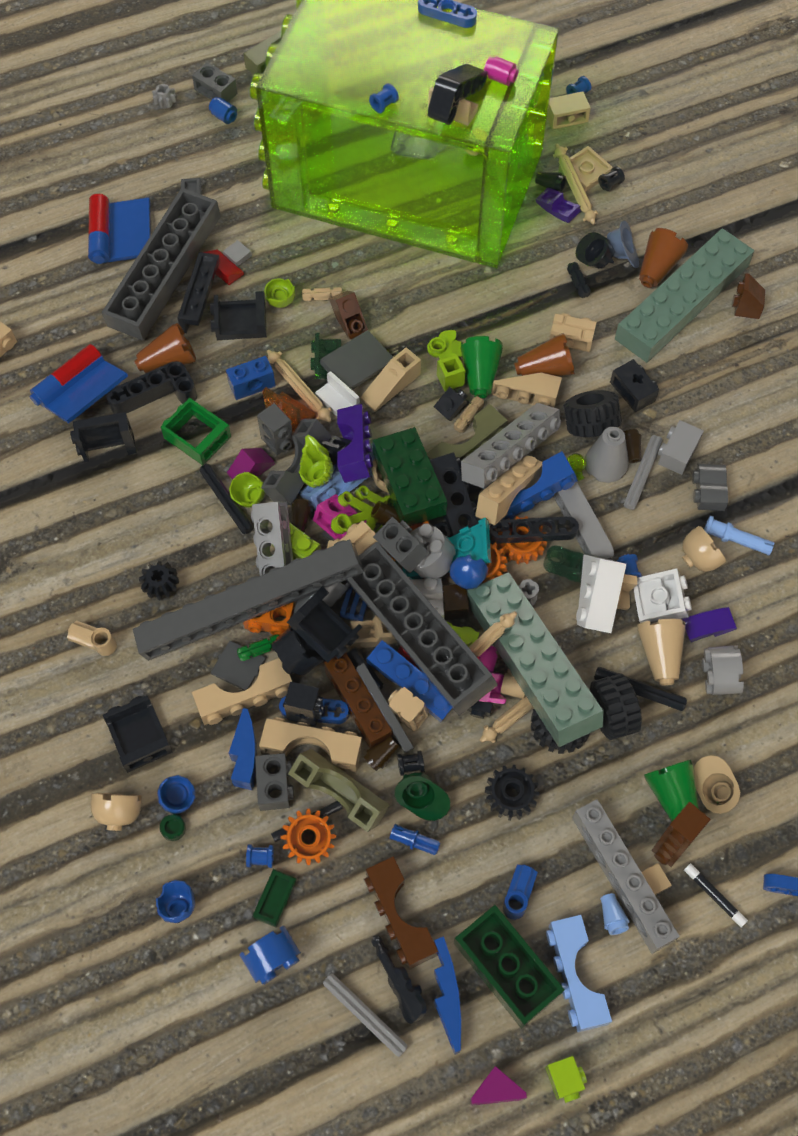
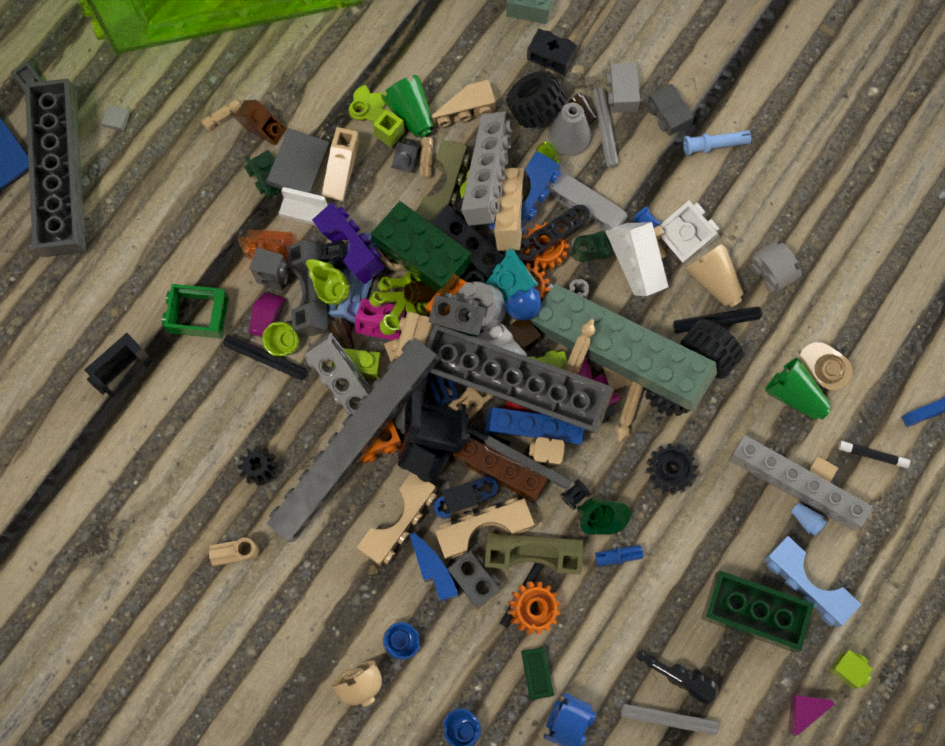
camera: 30 degrees left, 10 degrees up
blue door [29,344,128,424] -> none
black panel [102,695,173,773] -> none
black beam [107,361,197,414] -> none
dark orange cone [134,323,196,373] -> none
dark green tile [160,814,186,841] -> none
black fence [177,252,220,334] -> none
red slope [203,249,244,285] -> none
black panel [210,291,267,341] -> none
dark grey piece [210,641,266,691] -> none
blue brick [226,356,276,400] -> none
green axle [237,634,279,661] -> none
blue bush [246,844,274,868] -> none
lime hair [264,278,295,308] -> none
tan wheel [267,350,332,423] -> none
dark brown cone [364,735,400,771] -> none
reddish brown arch [364,856,438,970] -> none
blue slope [434,936,461,1055] -> none
blue piece [503,864,538,920] -> none
dark orange cone [514,333,575,376] -> none
tan brick [549,313,596,352] -> none
reddish brown arch [651,801,711,867] -> none
tan cylinder [682,526,726,572] -> none
dark purple slope [682,607,737,642] -> none

